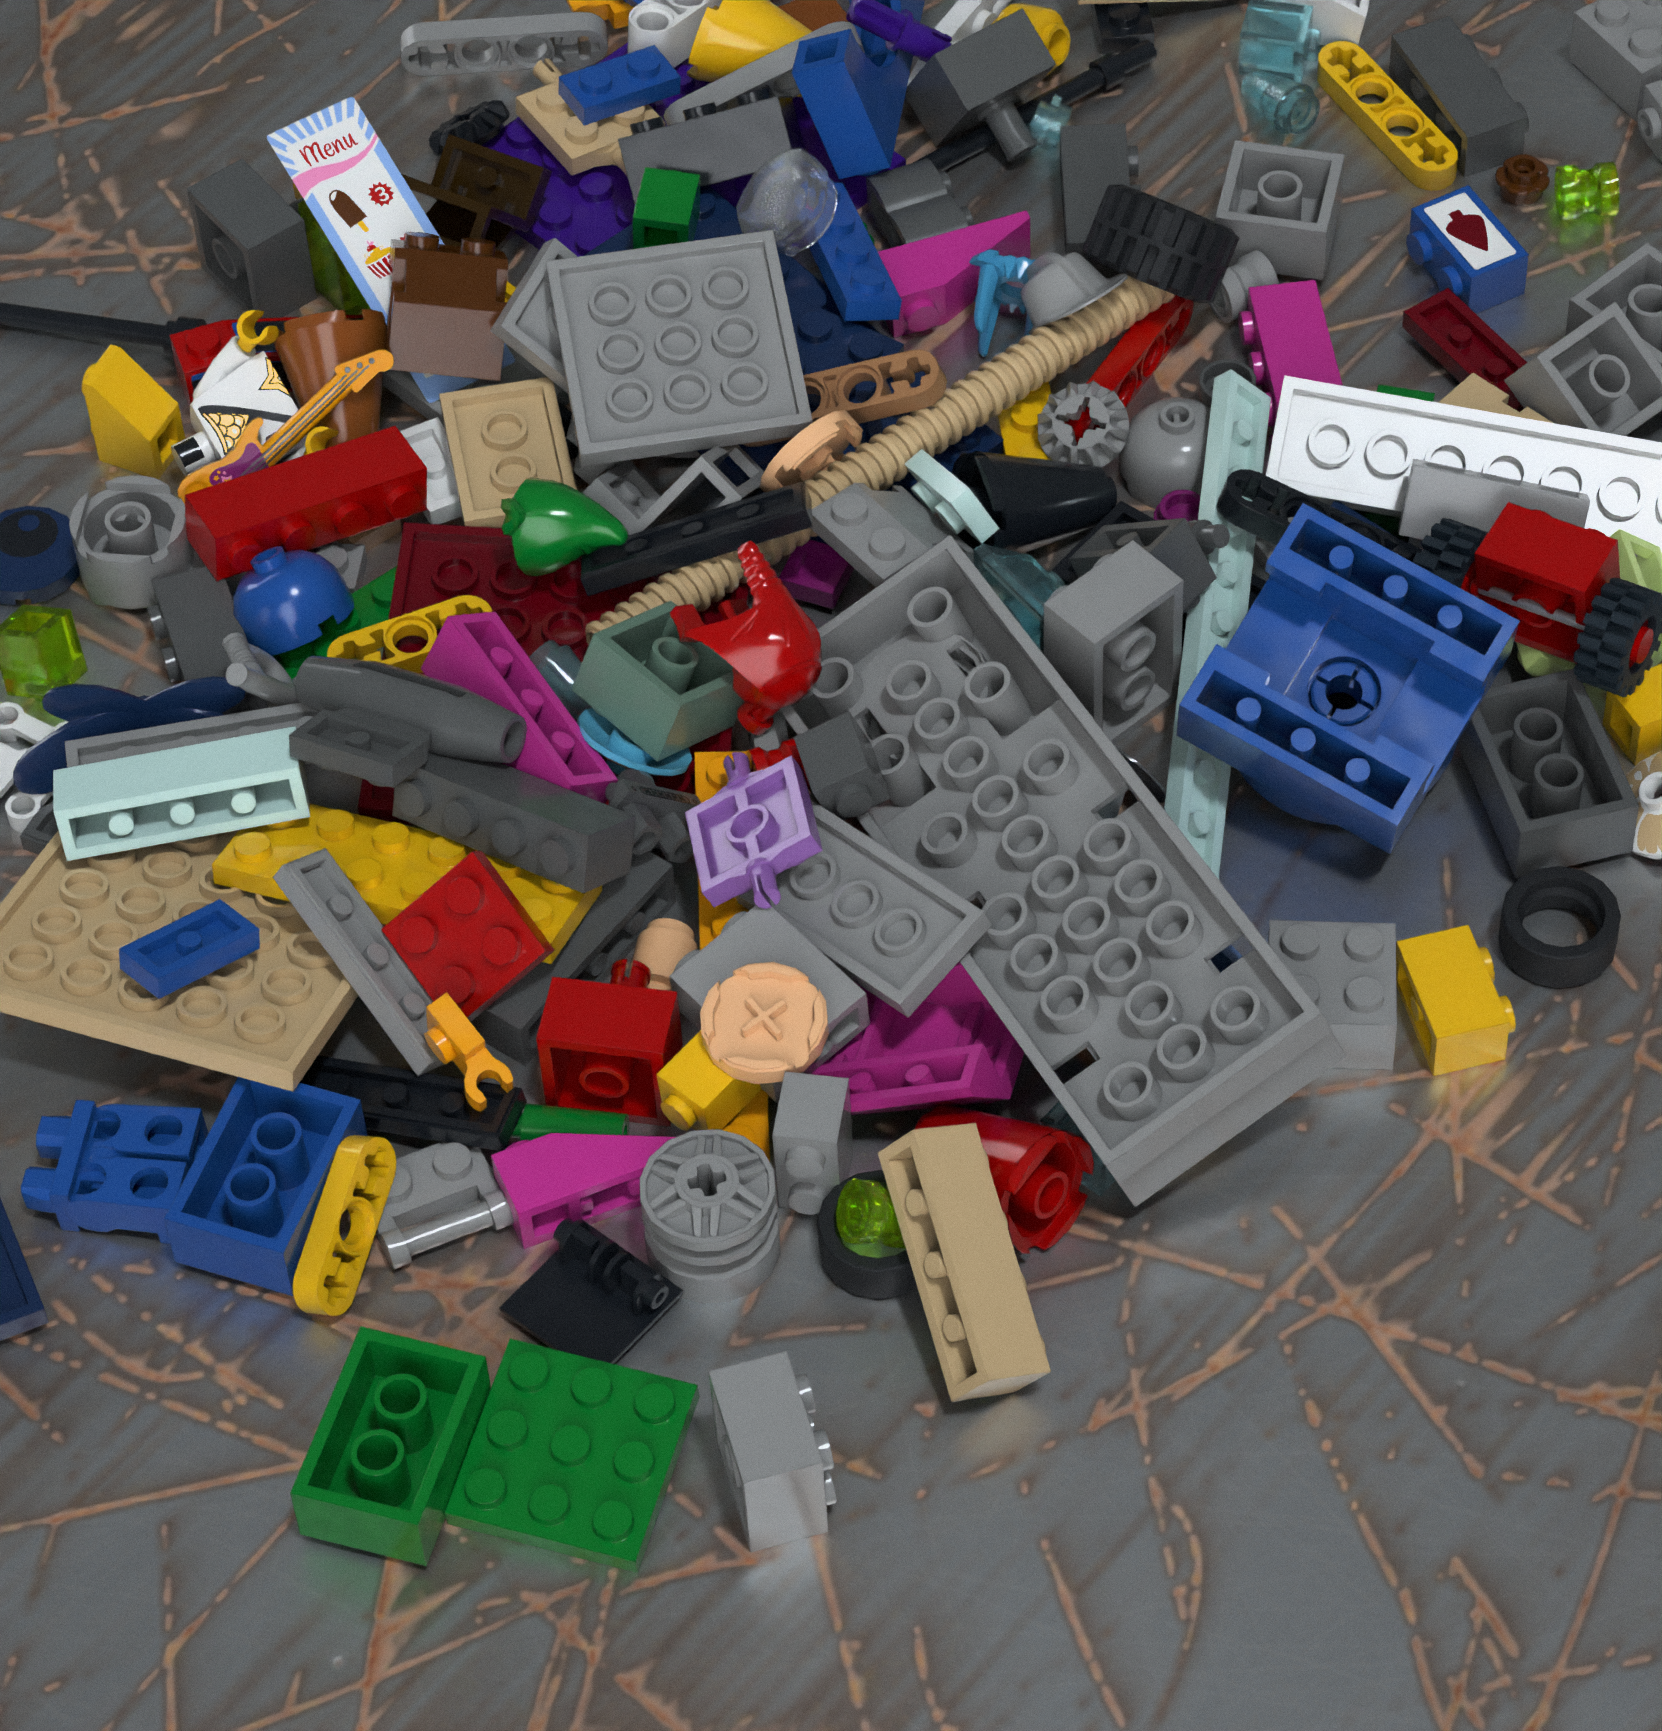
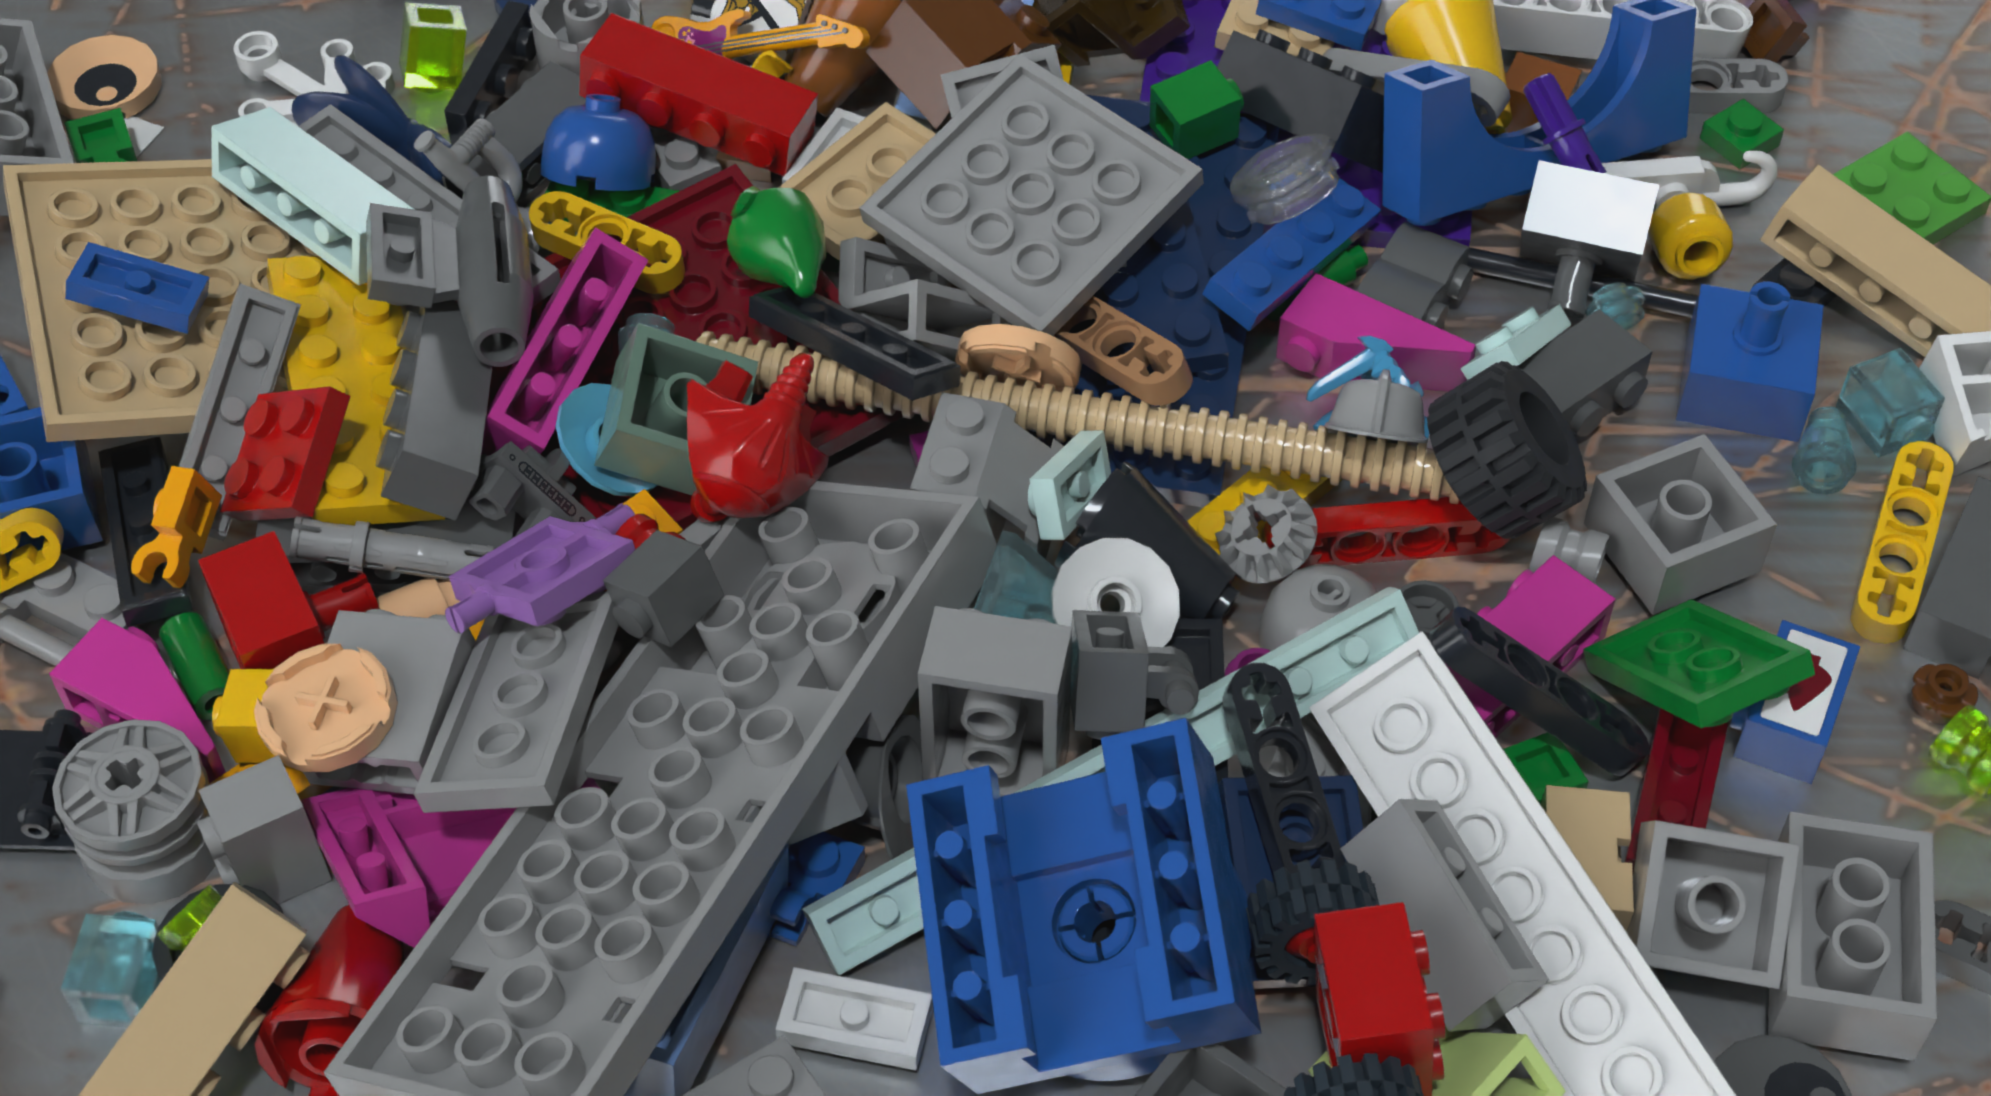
camera: 50 degrees right, 0 degrees up
none -> clear light blue brick [61,911,161,1028]
none -> light grey pin [289,516,494,580]
none -> black plate [444,1,536,145]
none -> white plate [775,967,933,1071]
none -> white dish [1051,538,1180,647]
none -> black beam [1429,607,1650,776]
none -> light aqua plate [1460,304,1572,380]
none -> green plate [1583,599,1815,729]
none -> blue brick [1676,281,1824,442]

